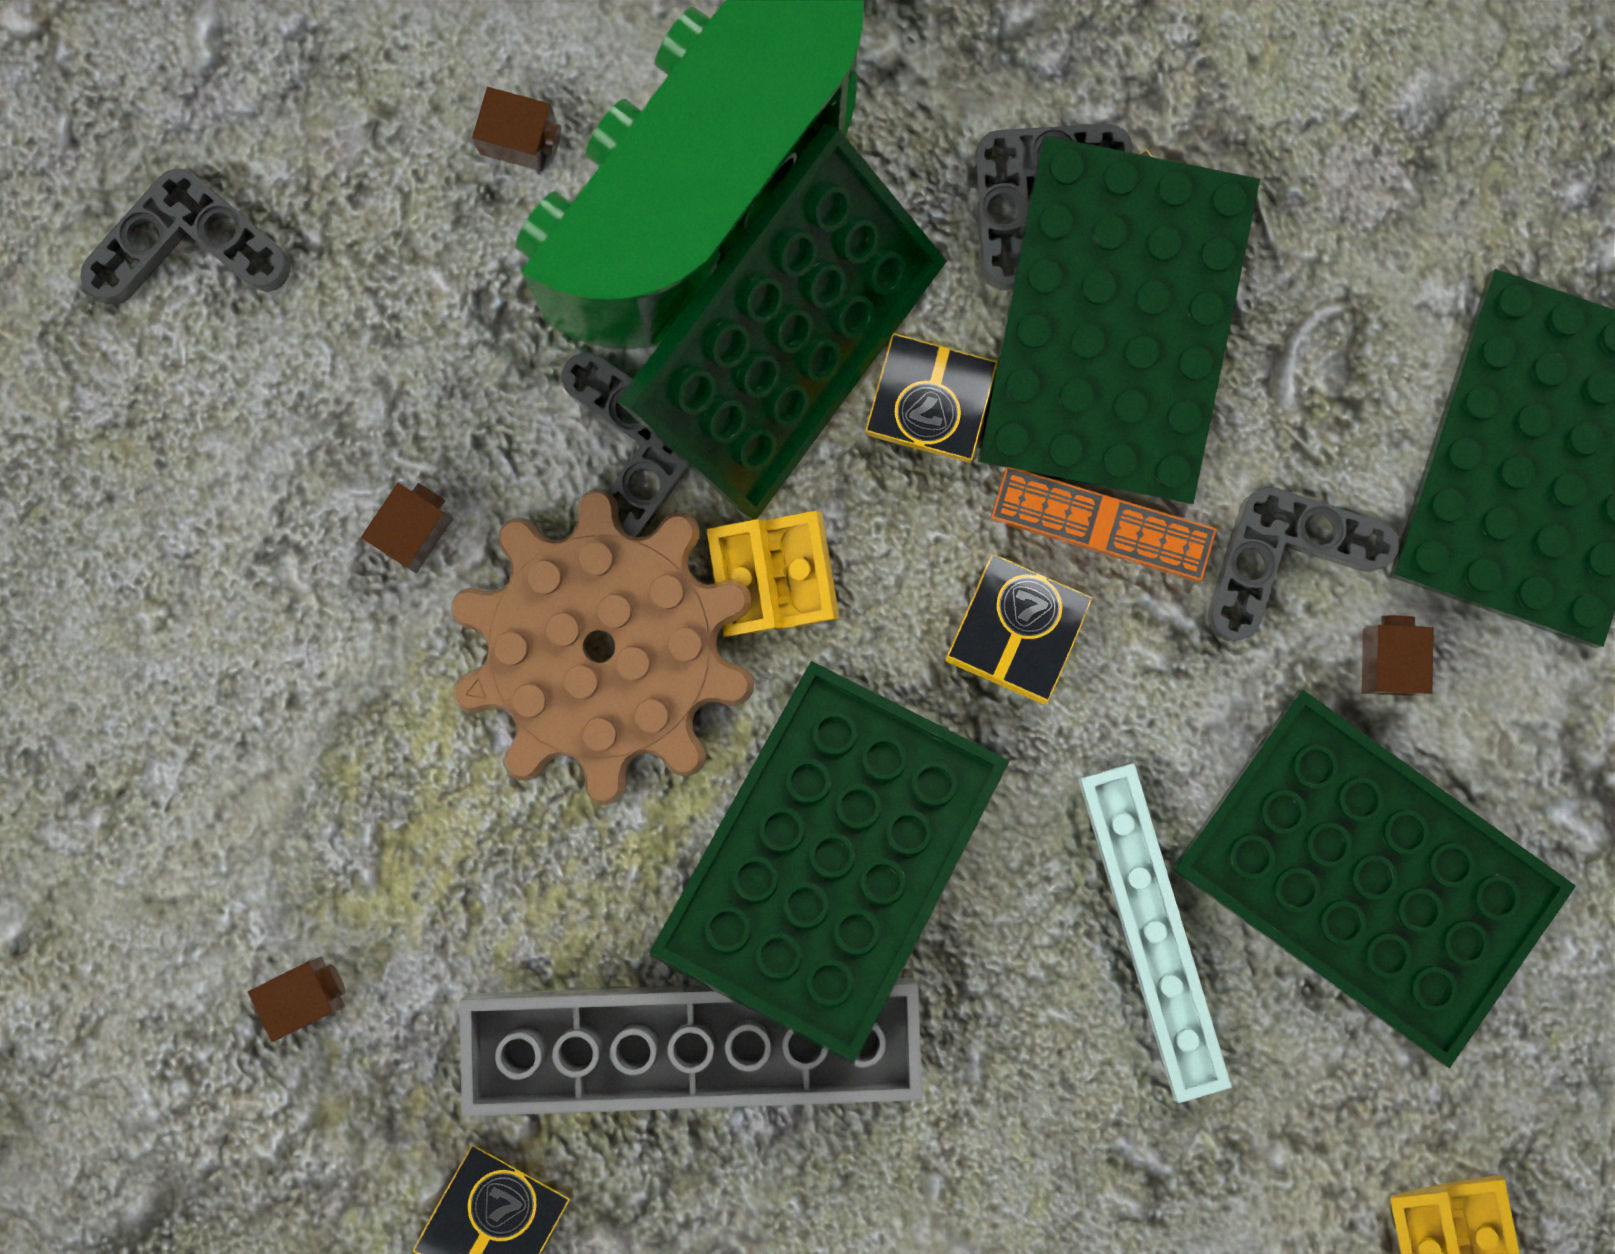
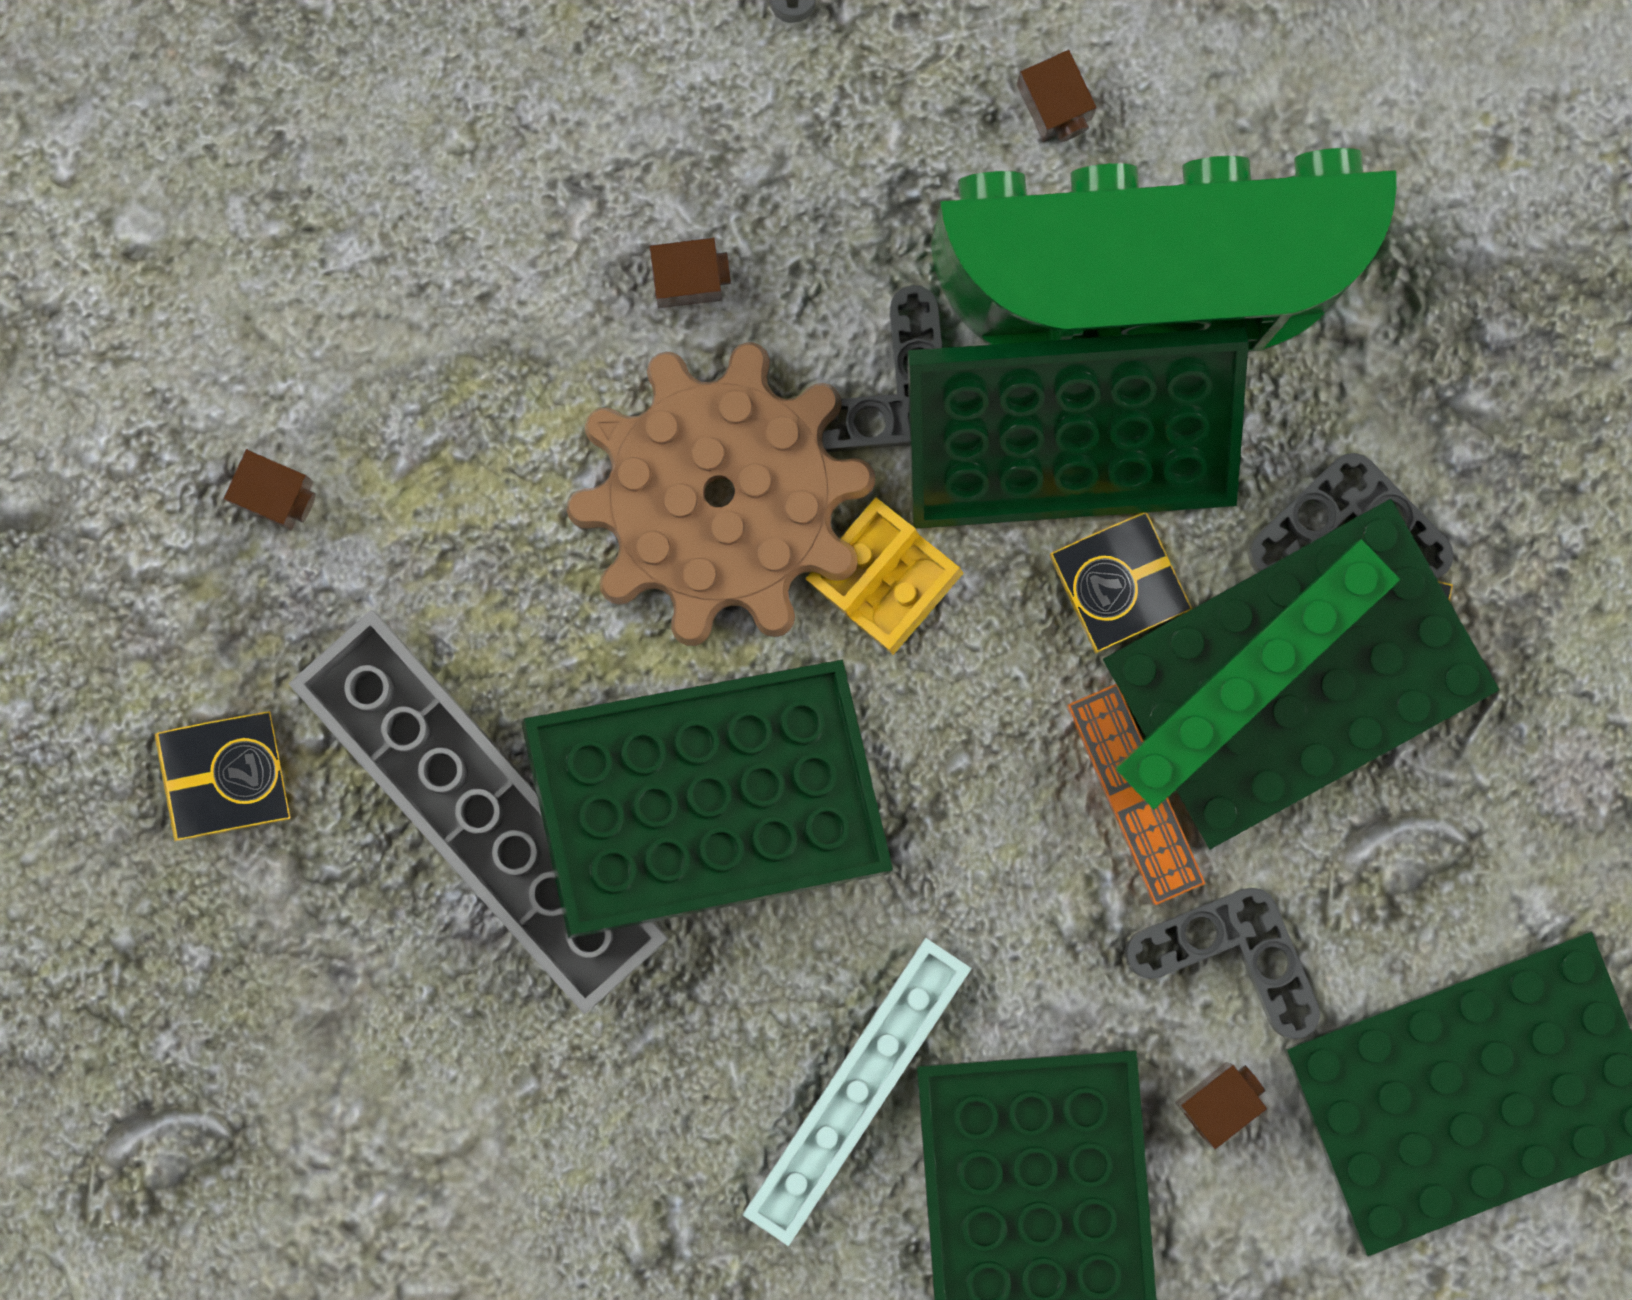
camera: 50 degrees right, 0 degrees up
black slope [945,553,1092,706] -> none
none -> green brick [1115,539,1400,810]

